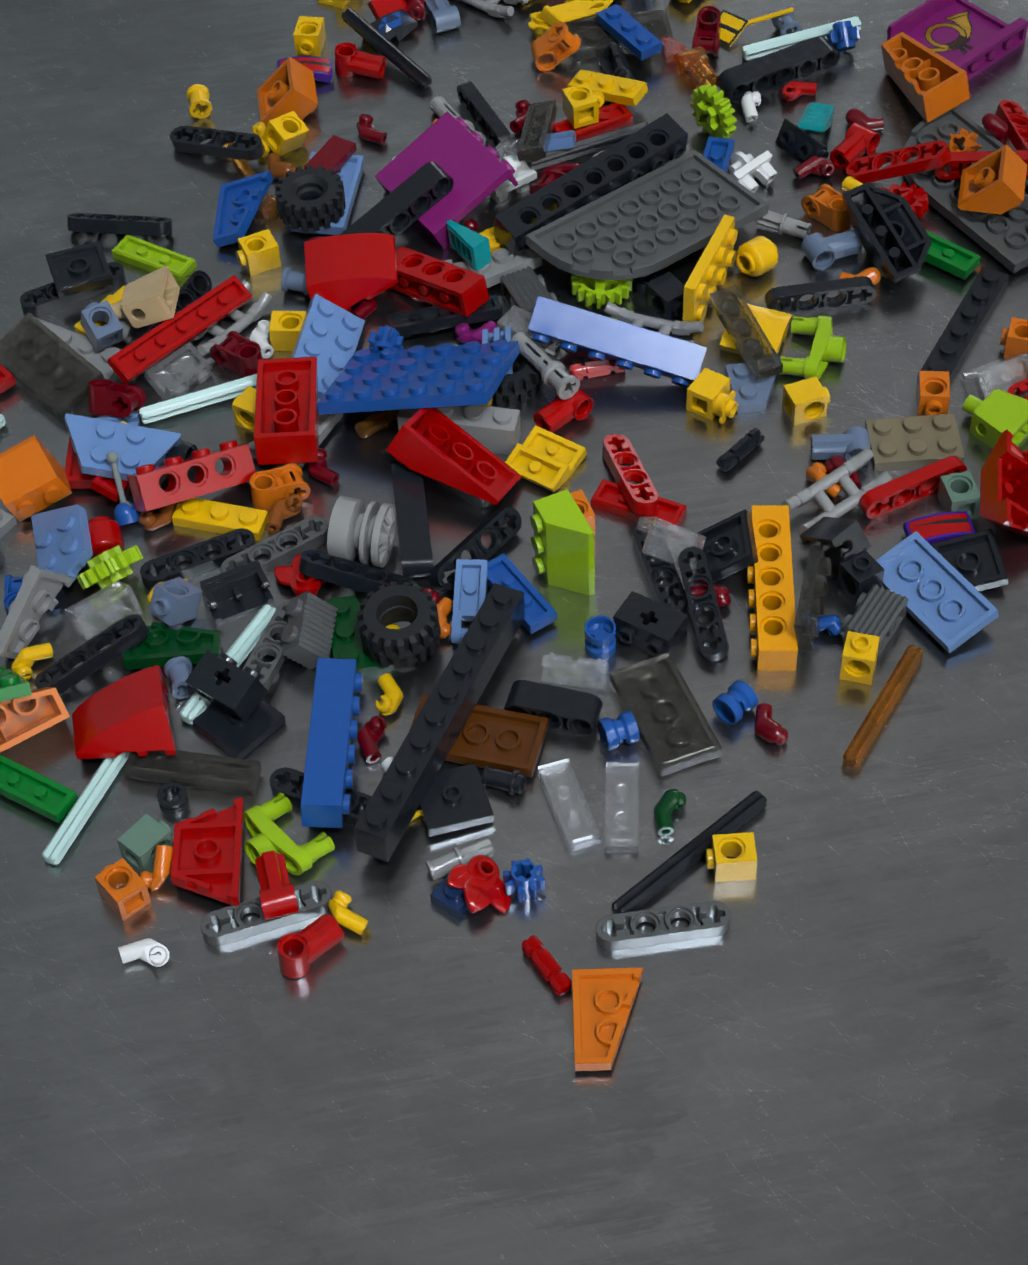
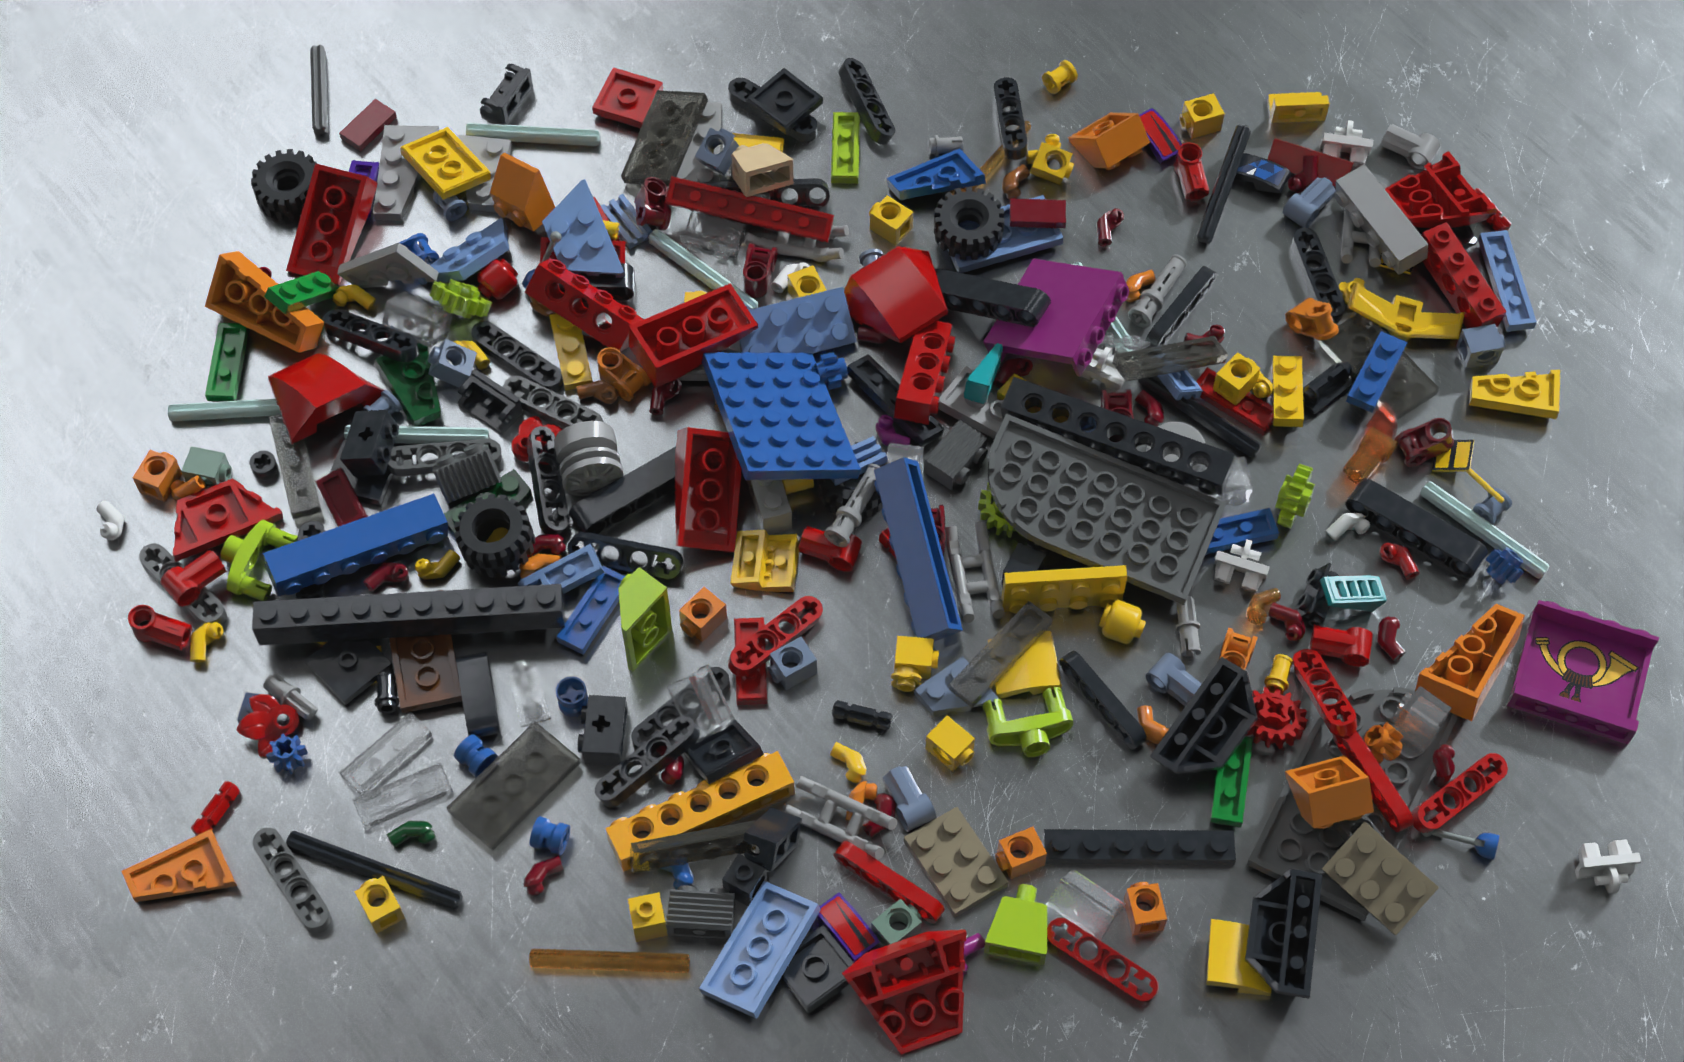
camera: 60 degrees right, 10 degrees up
none -> dark red tile [315,467,368,527]
none -> sand blue brick [768,637,817,690]
none -> yellow arm [830,742,867,783]
none -> light grey pin [928,135,963,157]
none -> clear orange arm [1246,588,1281,626]
none -> black beam [1291,228,1346,323]
none -> clear brick [1391,686,1451,756]

